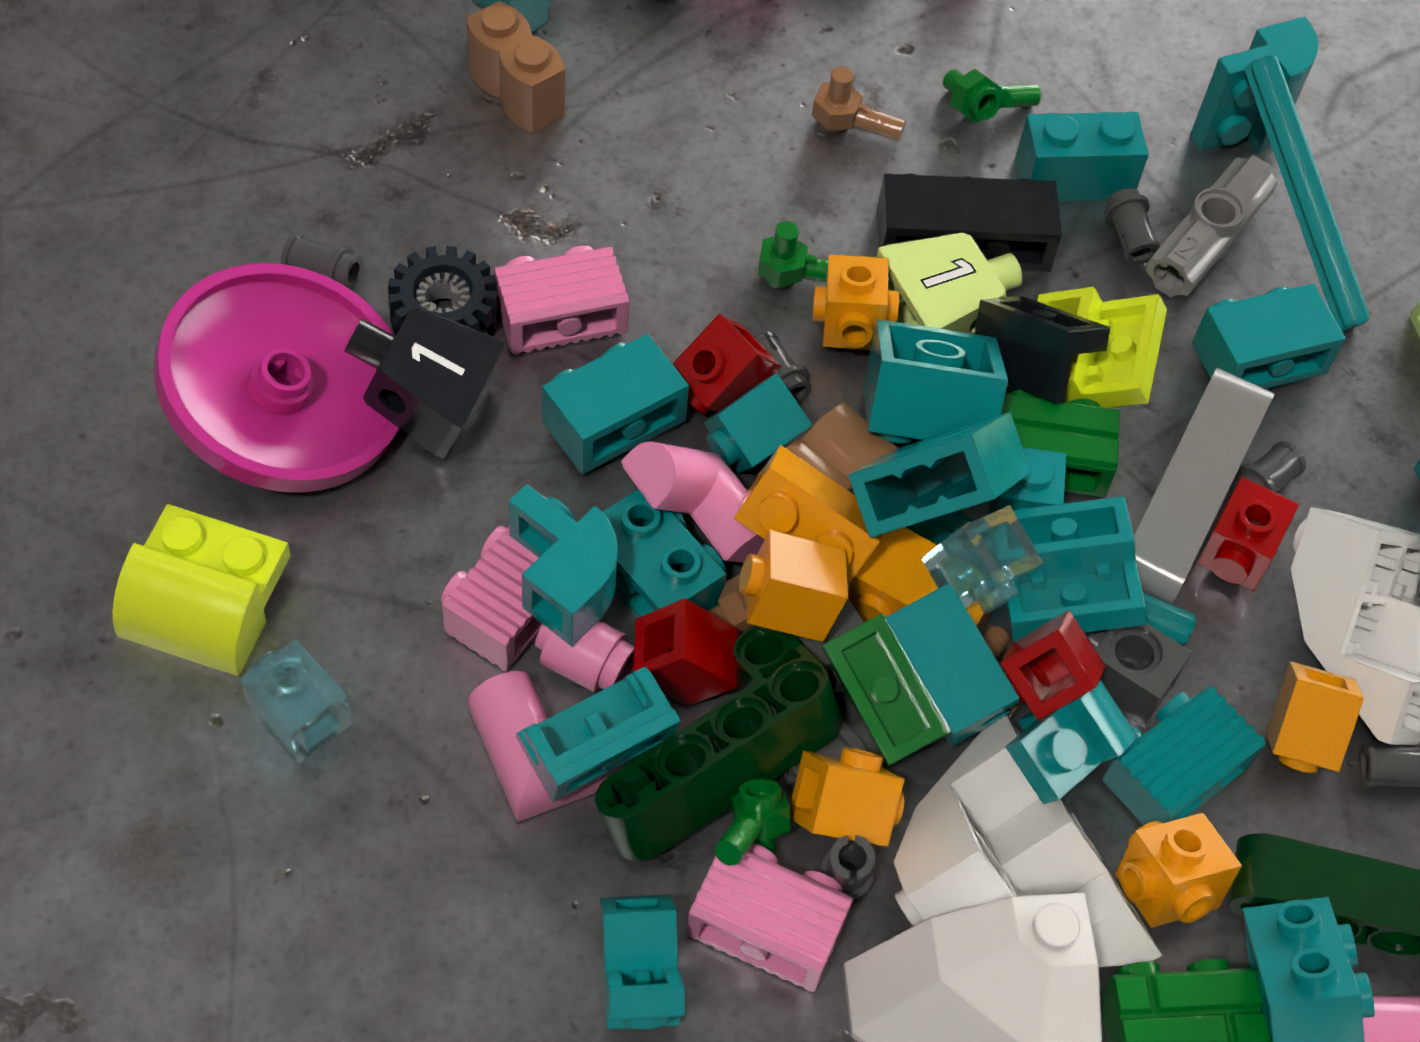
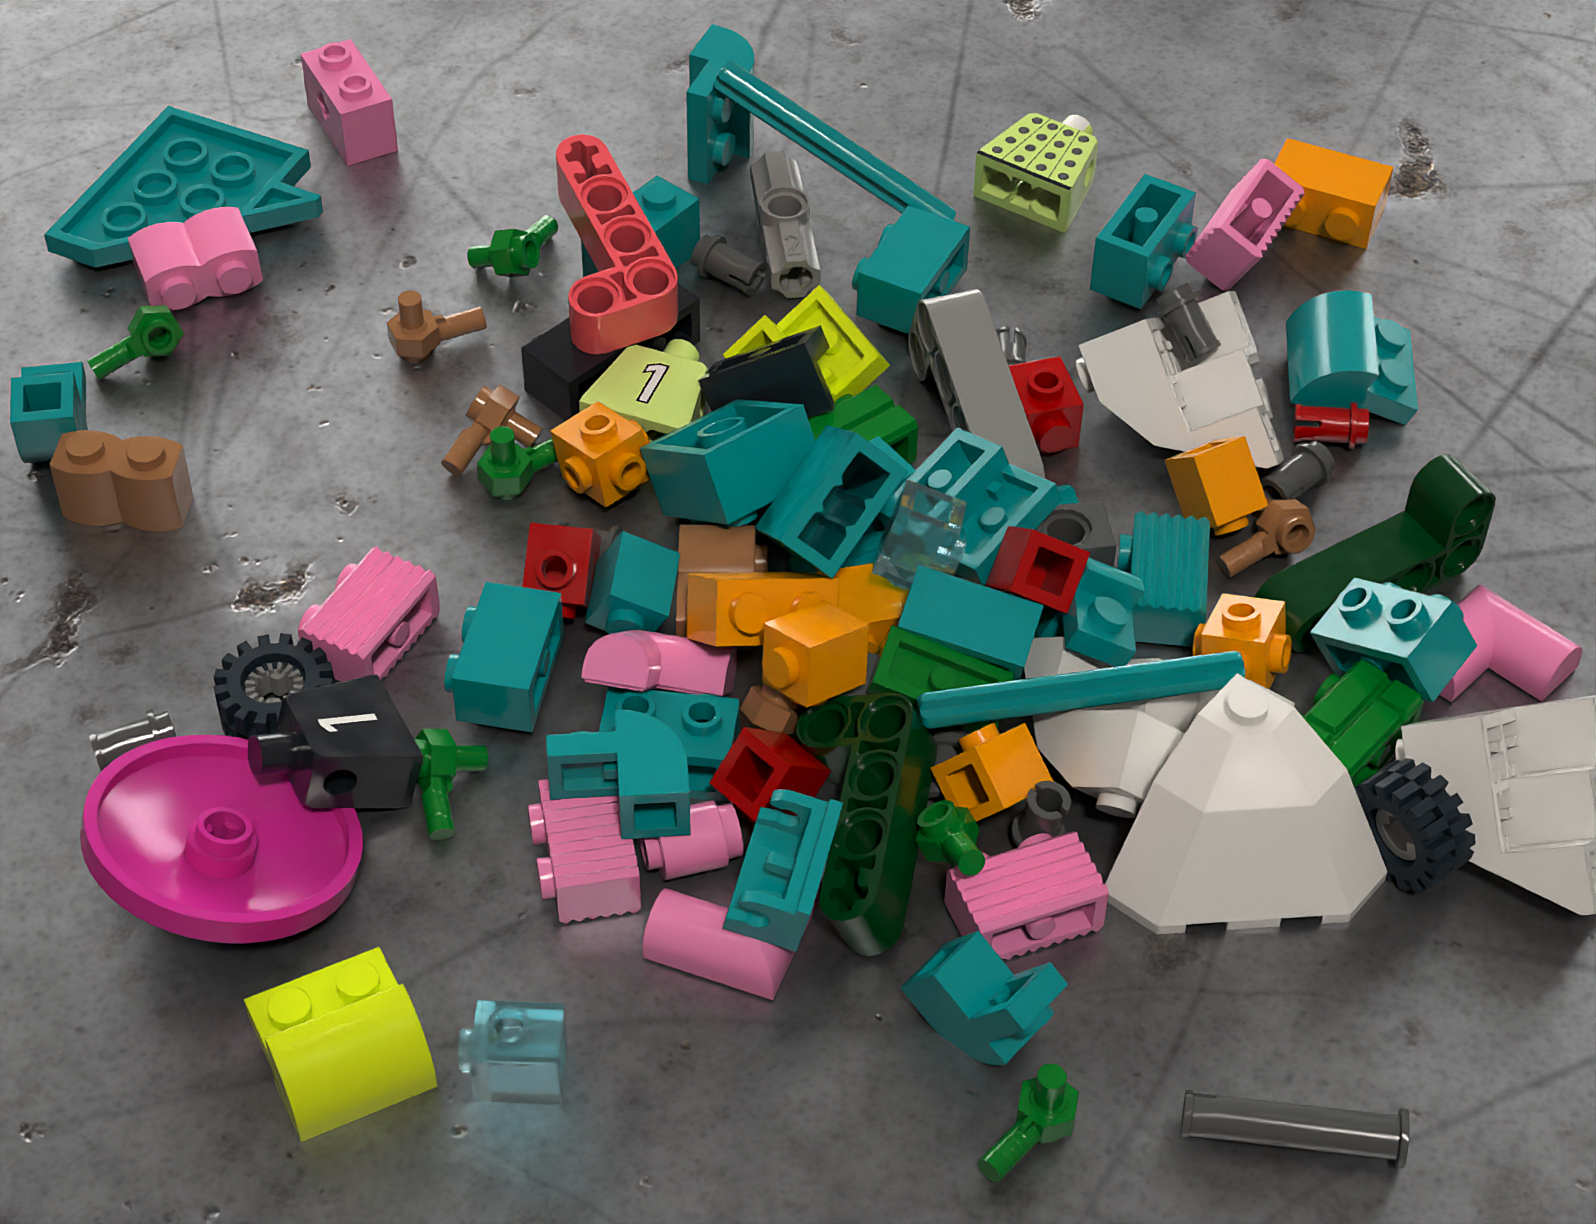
camera: 40 degrees left, 10 degrees down
none -> green piece [414,729,488,840]
none -> medium nougat piece [441,384,543,476]
none -> coral beam [556,134,678,355]
none -> teal axle [917,651,1245,729]
none -> medium nougat piece [1217,497,1316,578]

